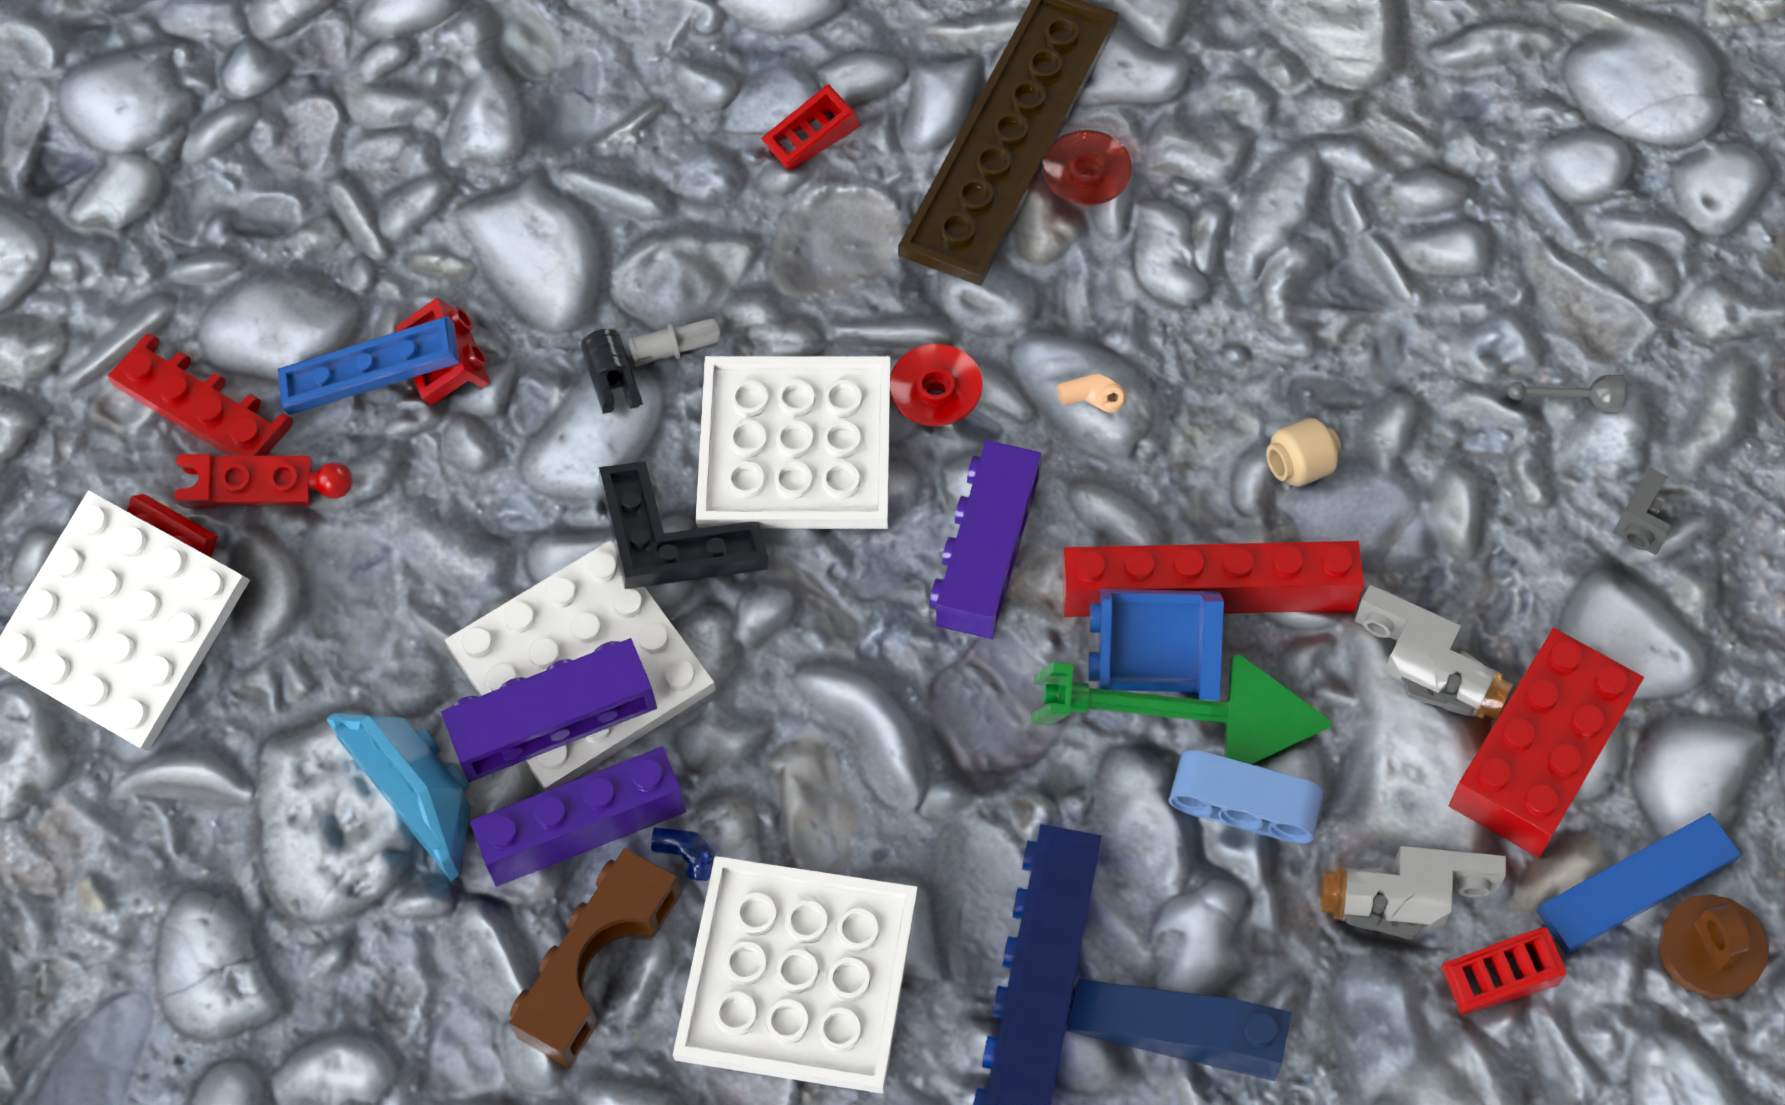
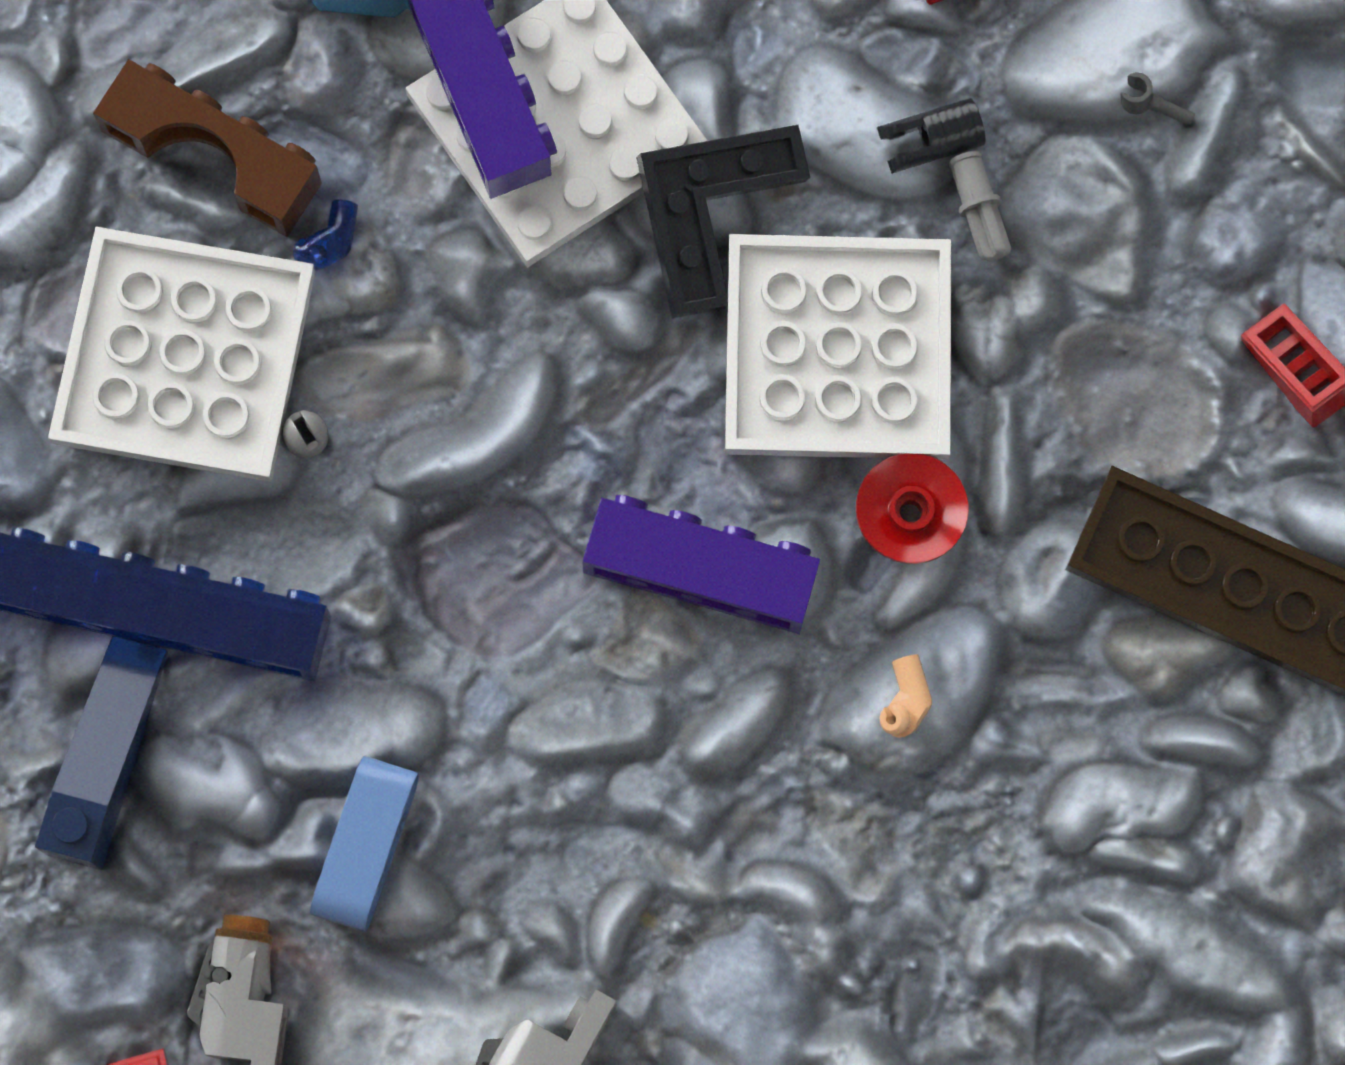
camera: 85 degrees right, 15 degrees up
dark purple brick [470,746,686,887] -> none
green piece [1030,654,1332,764] -> none
clear red dish [1043,130,1132,206] -> none
red brick [1062,541,1364,617] -> none
blue panel [1088,589,1224,700] -> none
tan head [1266,418,1341,487] -> none
none -> light grey hinge [282,410,329,458]
none -> dark grey hand [1120,72,1195,126]

